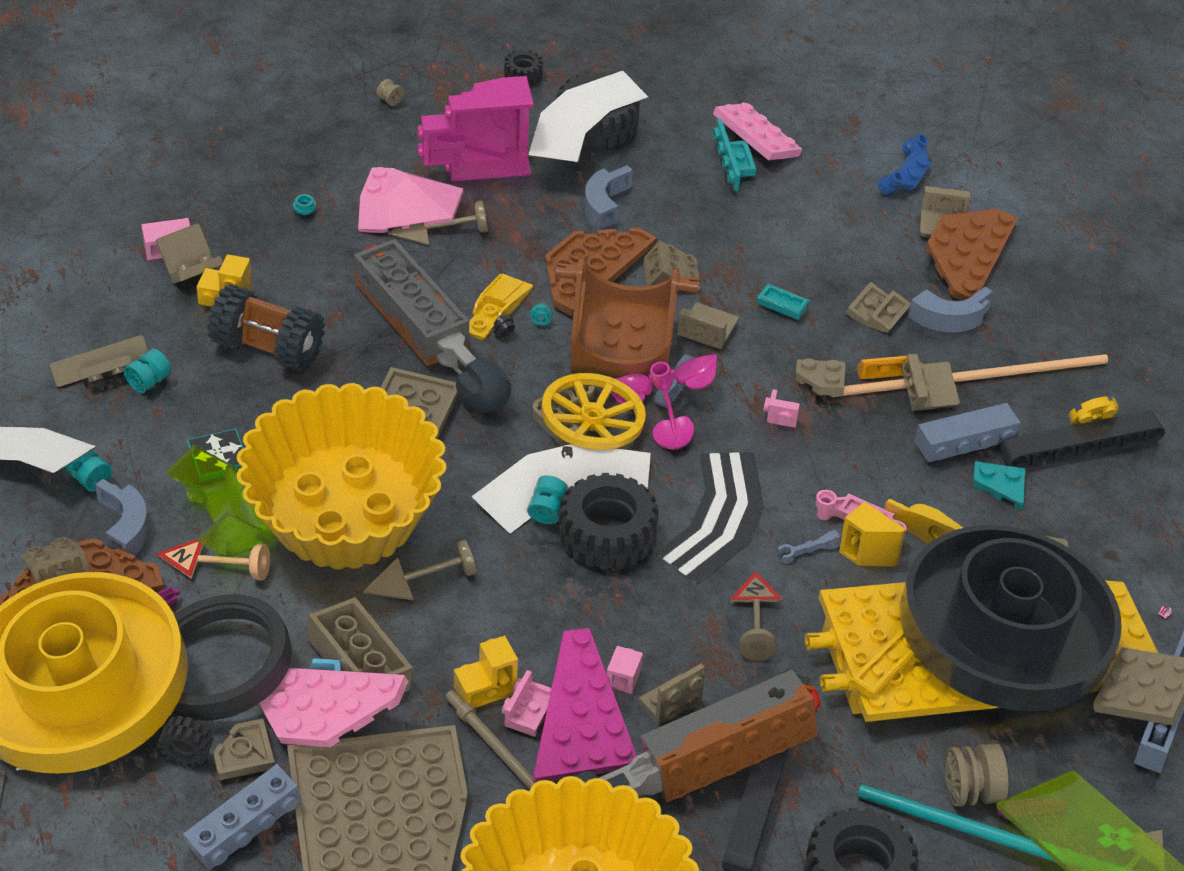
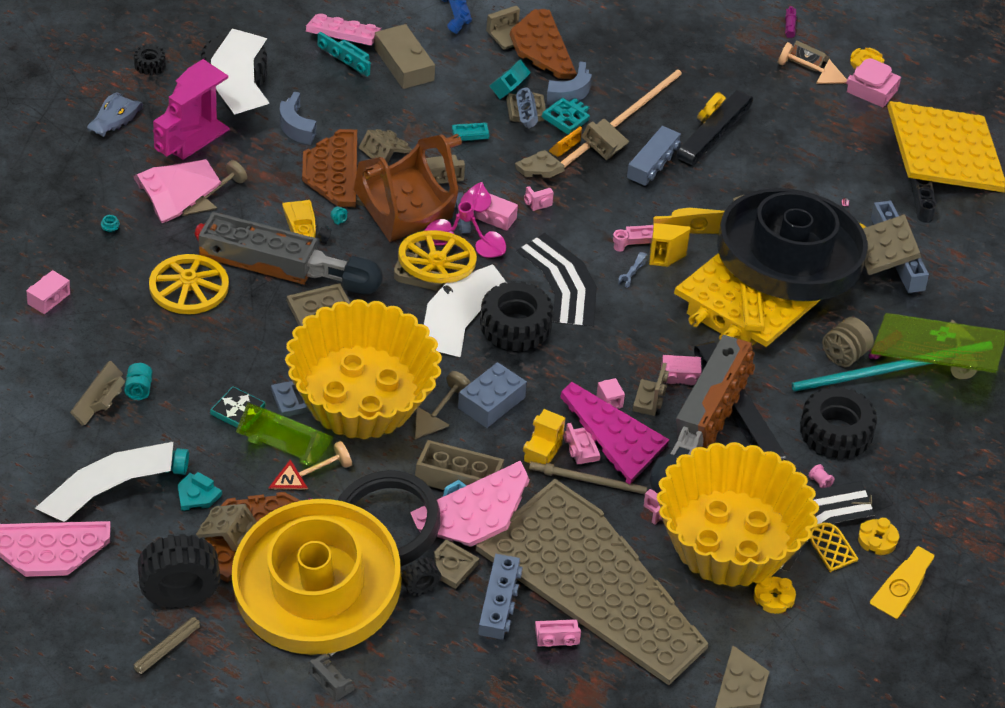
camera: 40 degrees left, 0 degrees up
sand blue arch [96,479,149,555] -> none
dark tan bracket [156,223,223,283] -> none
yellow brick [197,254,252,307] -> none
black plate [207,284,325,372] -> none
dark tan wheel [376,79,404,106] -> none
teal wheel [527,475,569,524] -> none
dark tan piece [730,571,783,662] -> none
teal wing [972,461,1025,510] -> none
none -> sand blue animal [87,92,143,137]
none -> yellow wheel [149,254,229,314]
none -> teal plate [178,472,222,511]
none -> dark tan brick [374,24,435,89]
none -> sand blue brick [458,362,527,428]
none -> bright pink brick [475,194,518,231]
none -> teal slope [489,60,531,99]
none -> sand blue beam [516,88,538,128]
none -> teal piece [541,98,590,135]
none -> bright pink brick [661,355,701,385]

